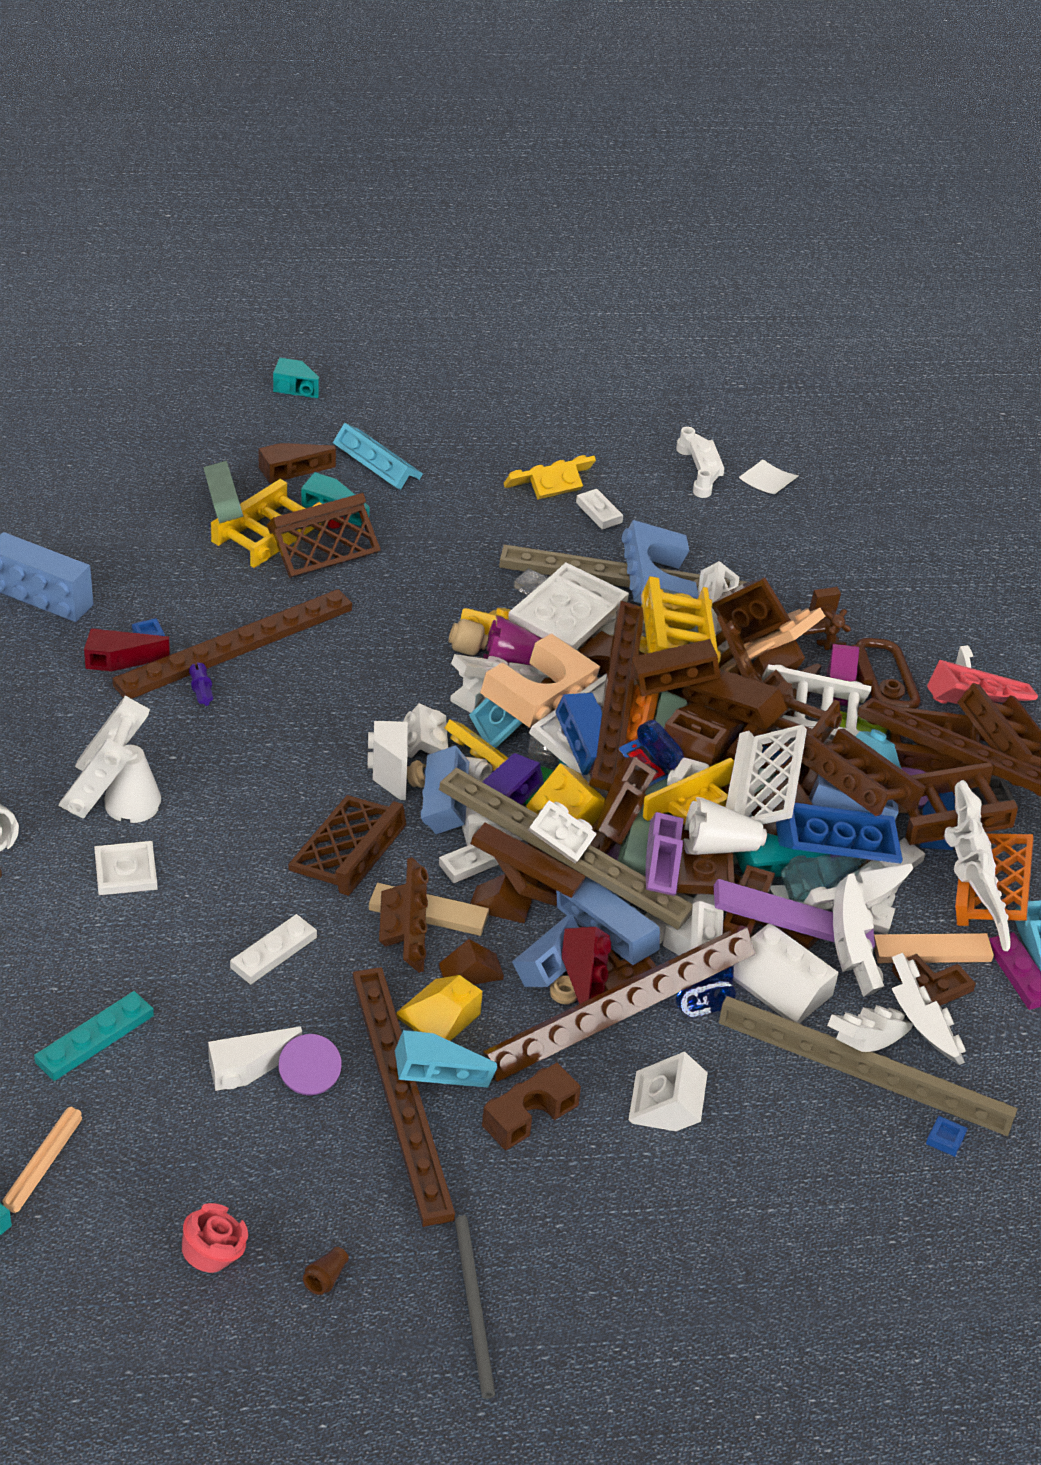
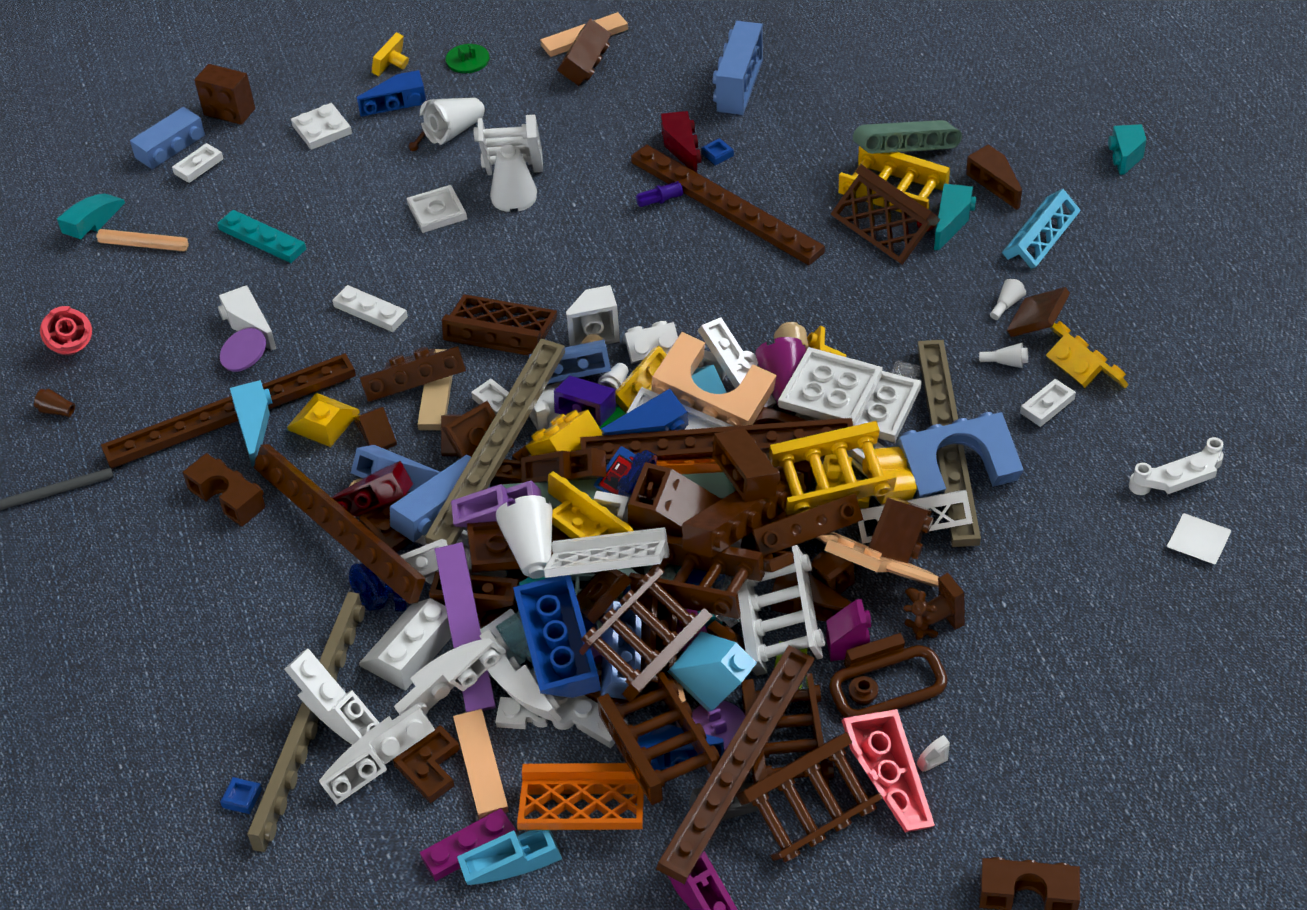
camera: 85 degrees right, 5 degrees up
reddish brown tile [470,822,586,898] -> none
white bracket [528,800,596,864] -> none
white slope [628,1051,708,1131] -> none
white animal [944,780,1010,951] -> none
none -> white cone [979,343,1028,368]
none -> white cone [990,279,1026,320]
none -> reddish brown tile [1007,287,1070,337]

